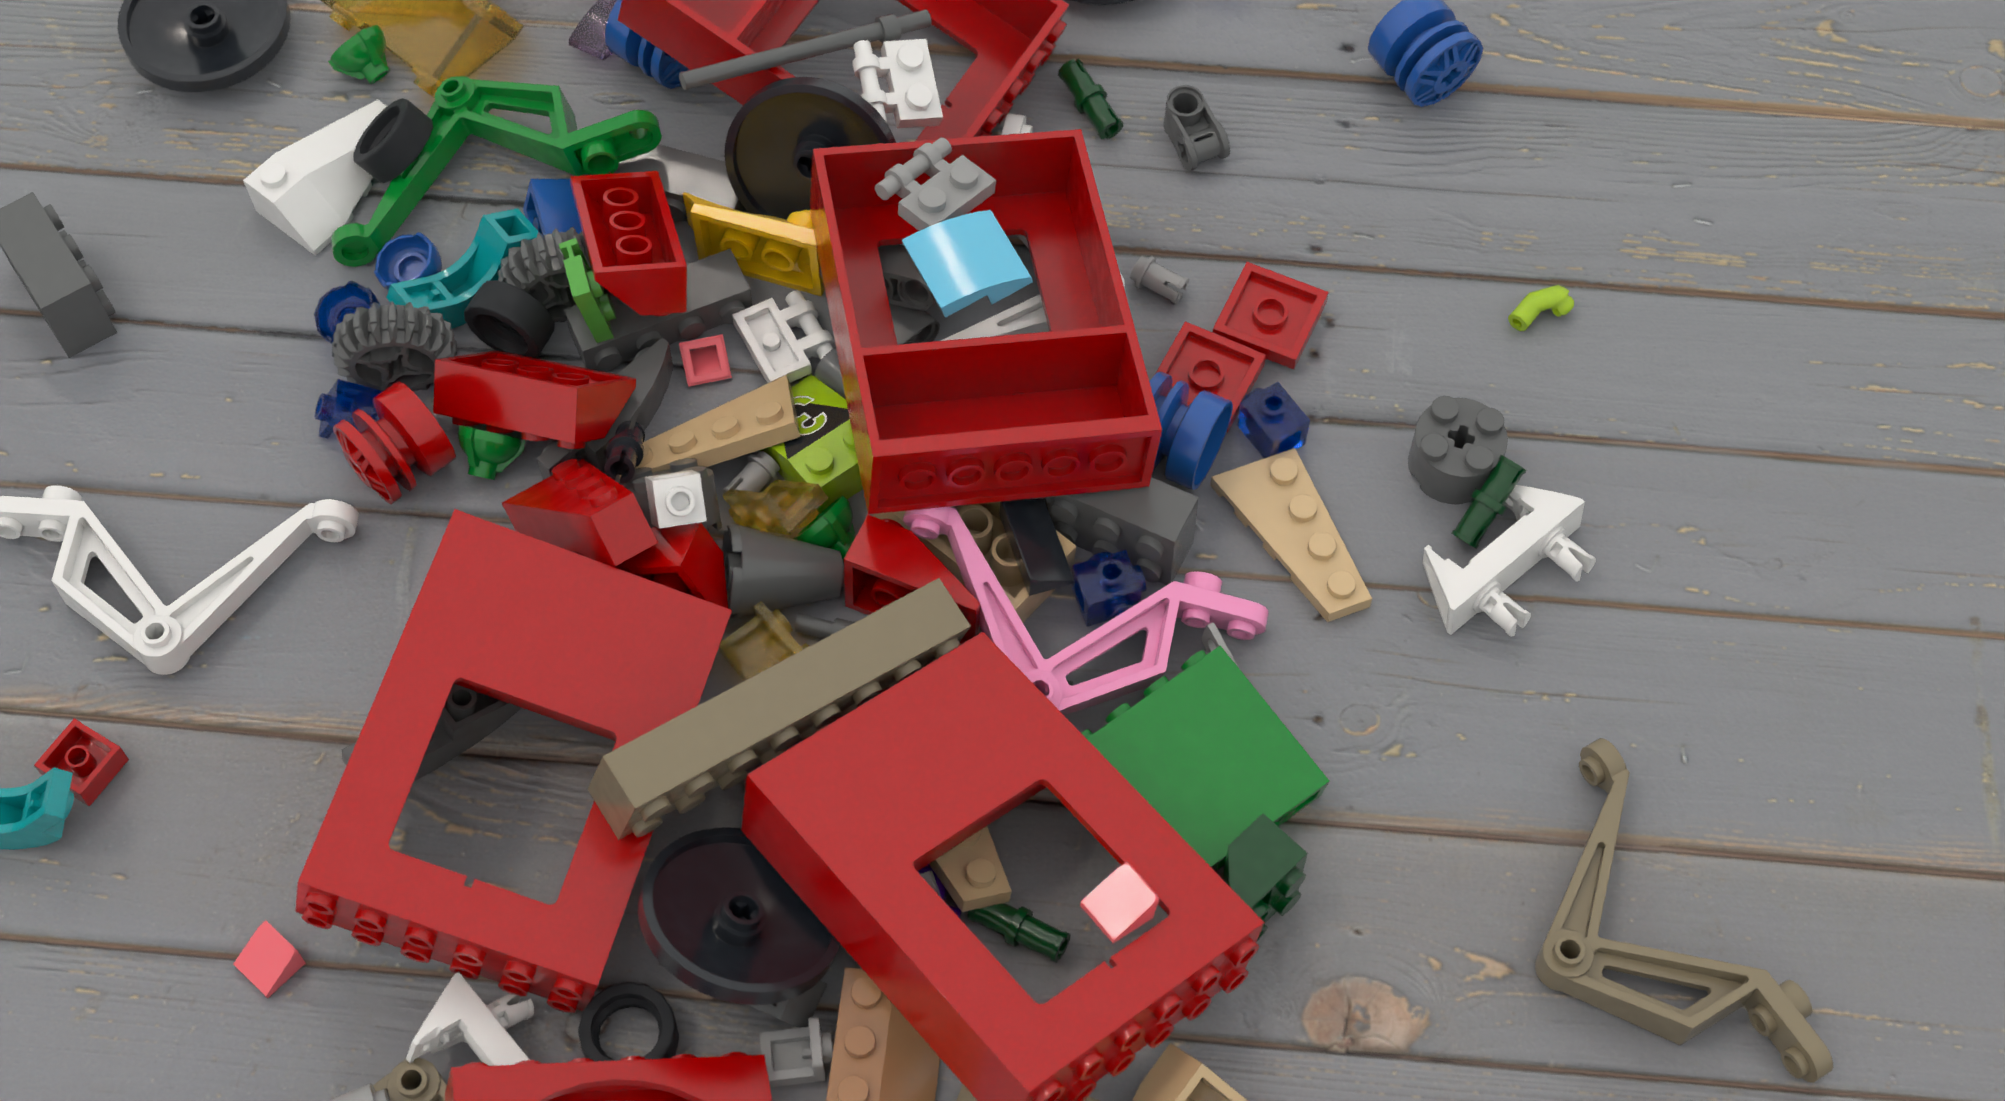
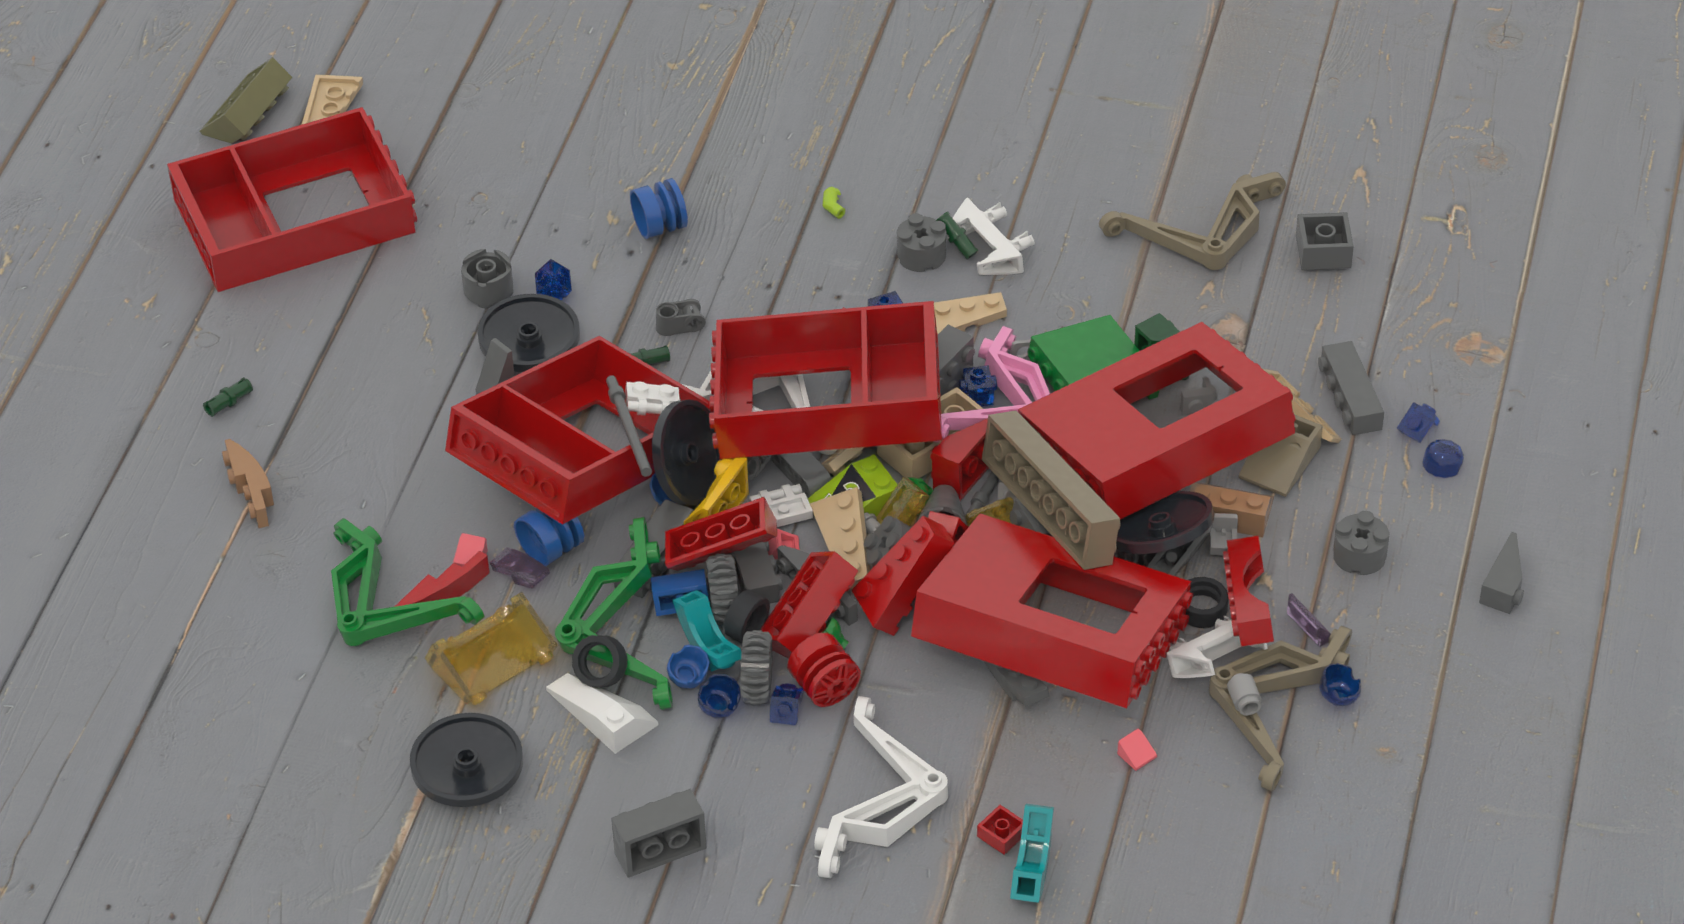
camera: 80 degrees left, 15 degrees down
green piece [328,25,391,84] -> none
bright green plate [559,238,616,343] -> none
black pin [605,421,645,484] -> none
white brick [645,470,707,529] -> none
light grey plate [875,137,996,231] -> none
medium azure slope [902,210,1033,318] -> none
black slope [999,499,1074,596] -> none
slope [1080,862,1159,944] -> none
red plate [1212,262,1329,369] -> none

